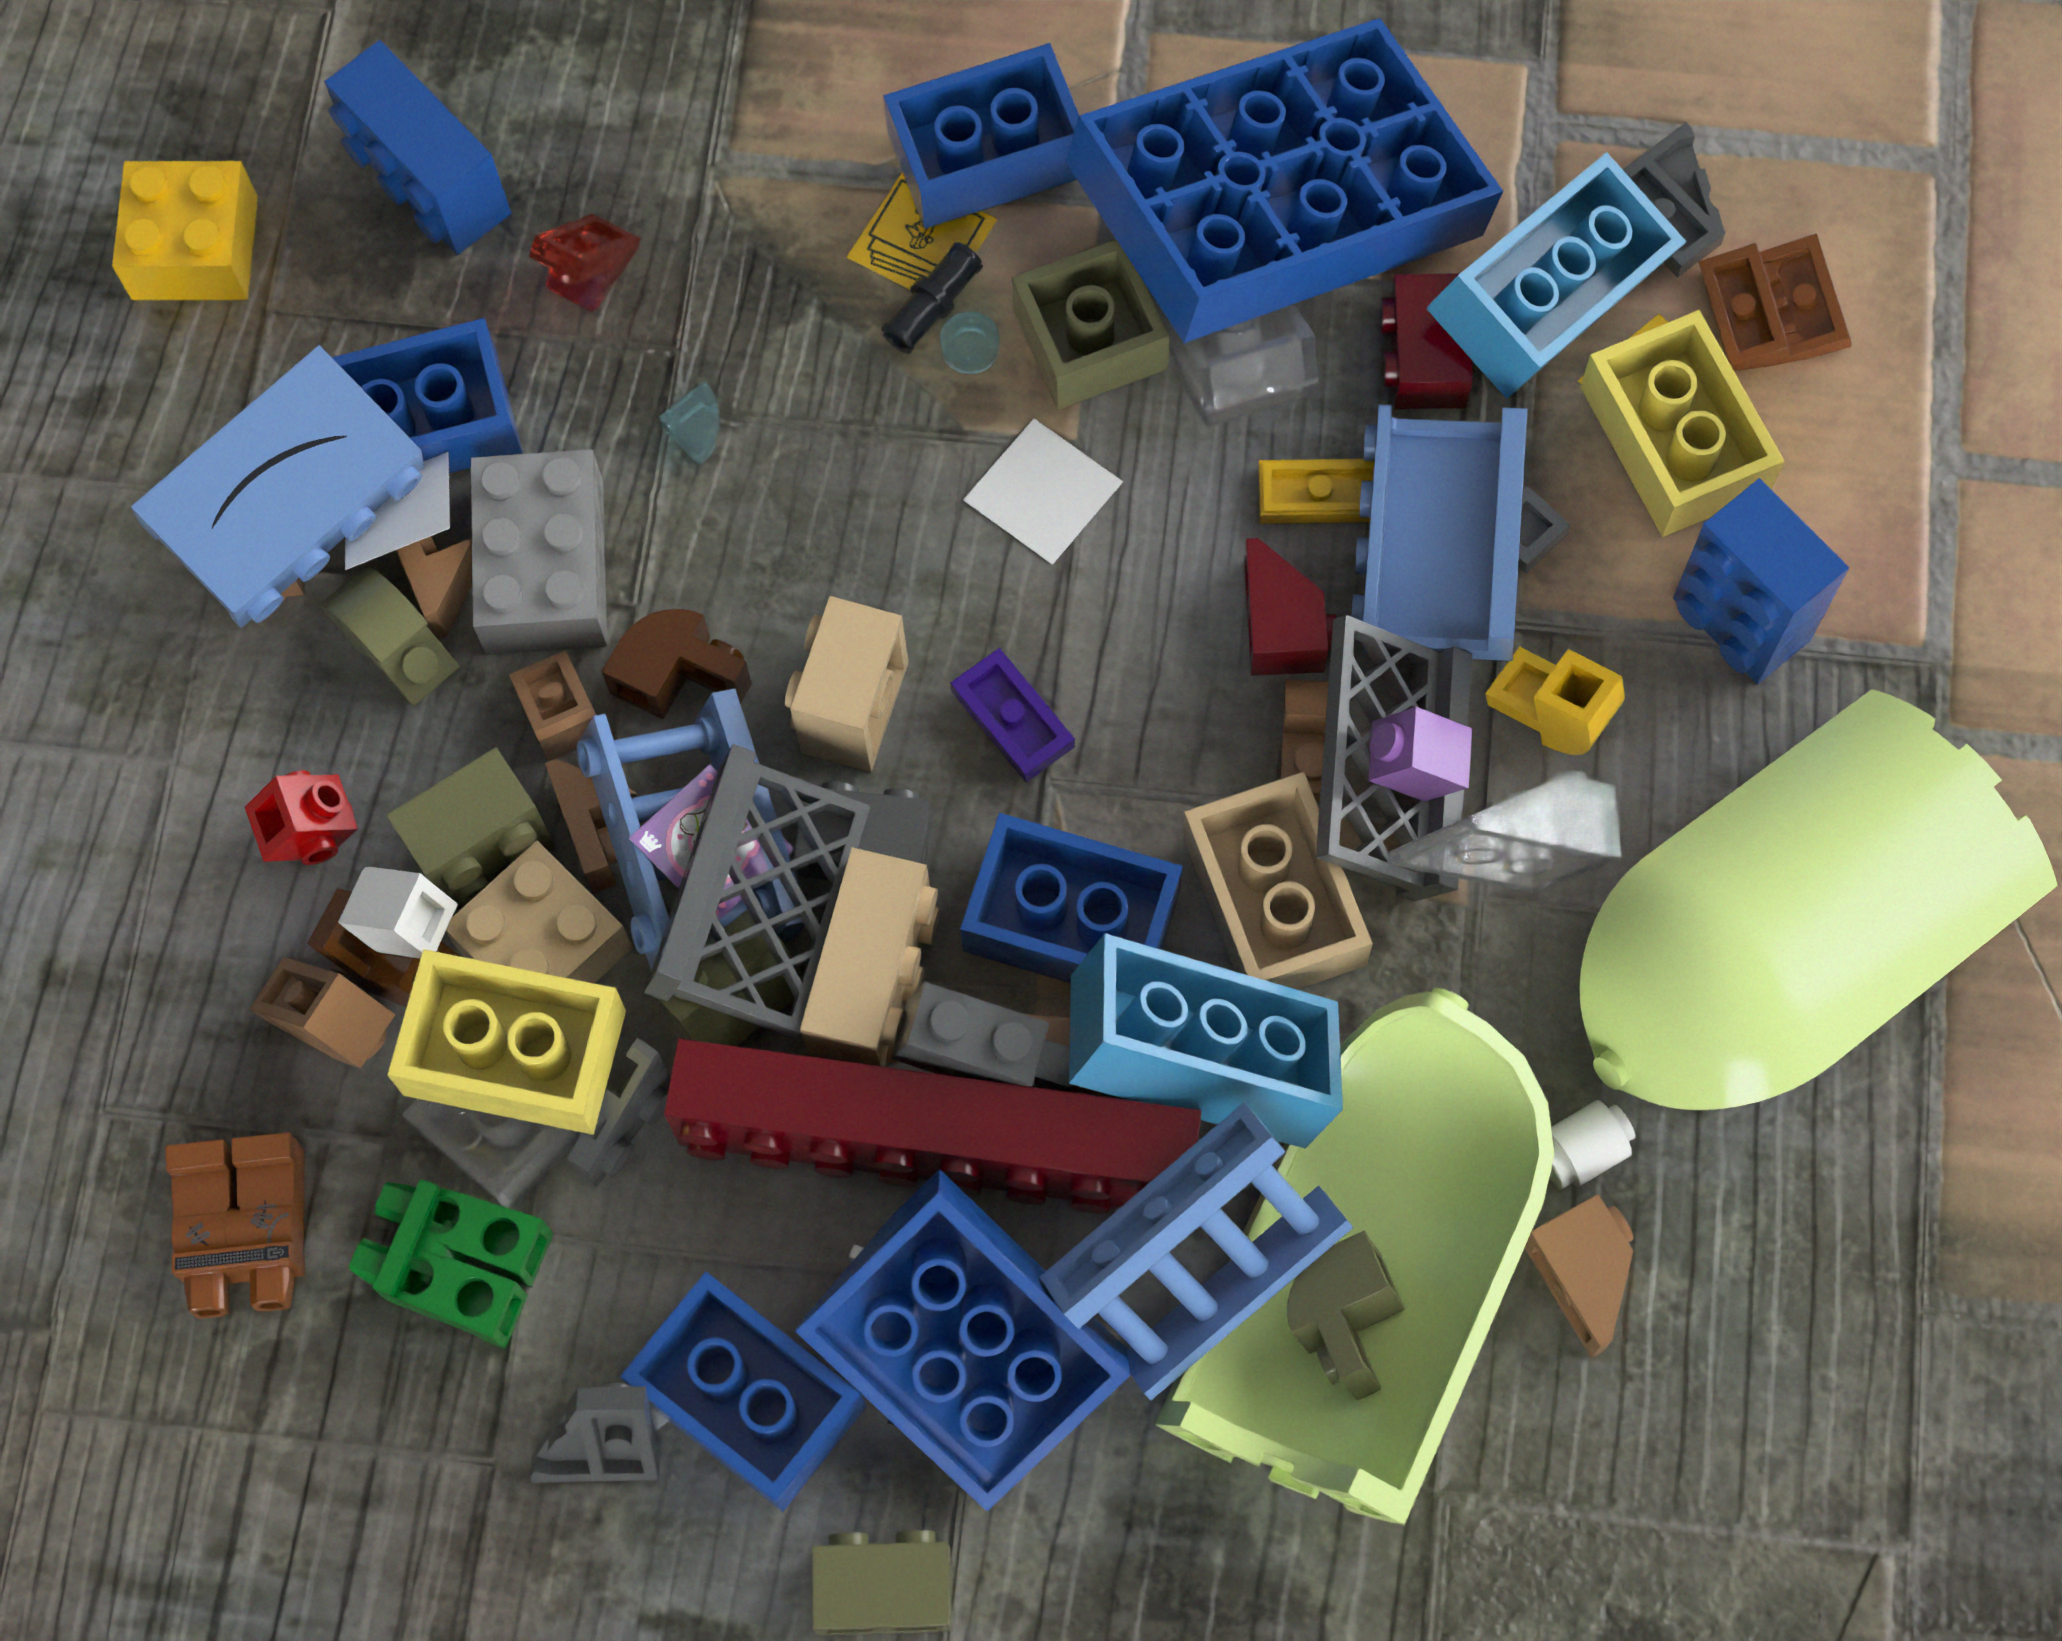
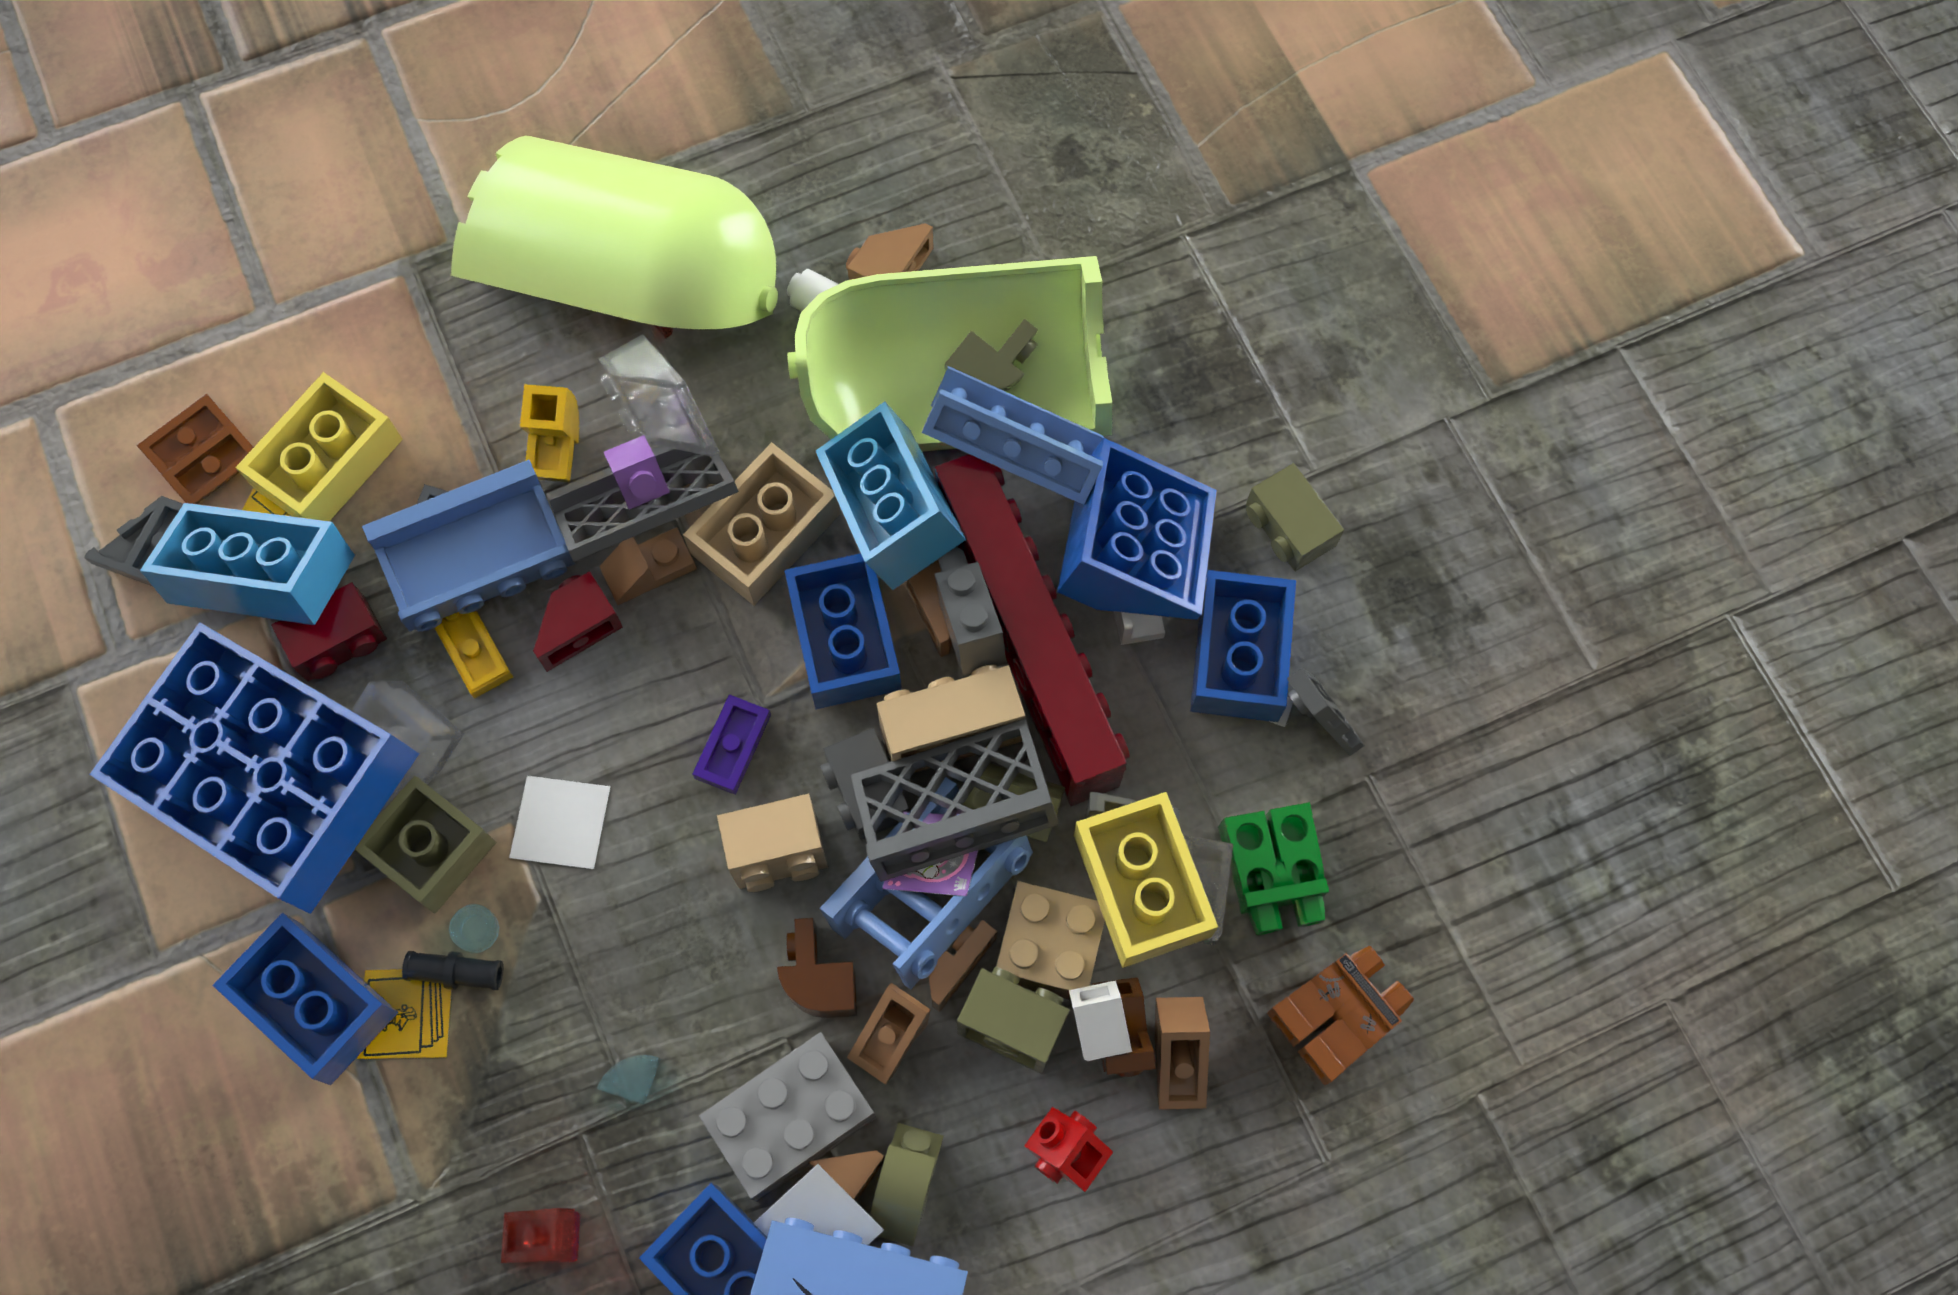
camera: 125 degrees left, 0 degrees up
blue brick [1673,478,1850,685] -> none

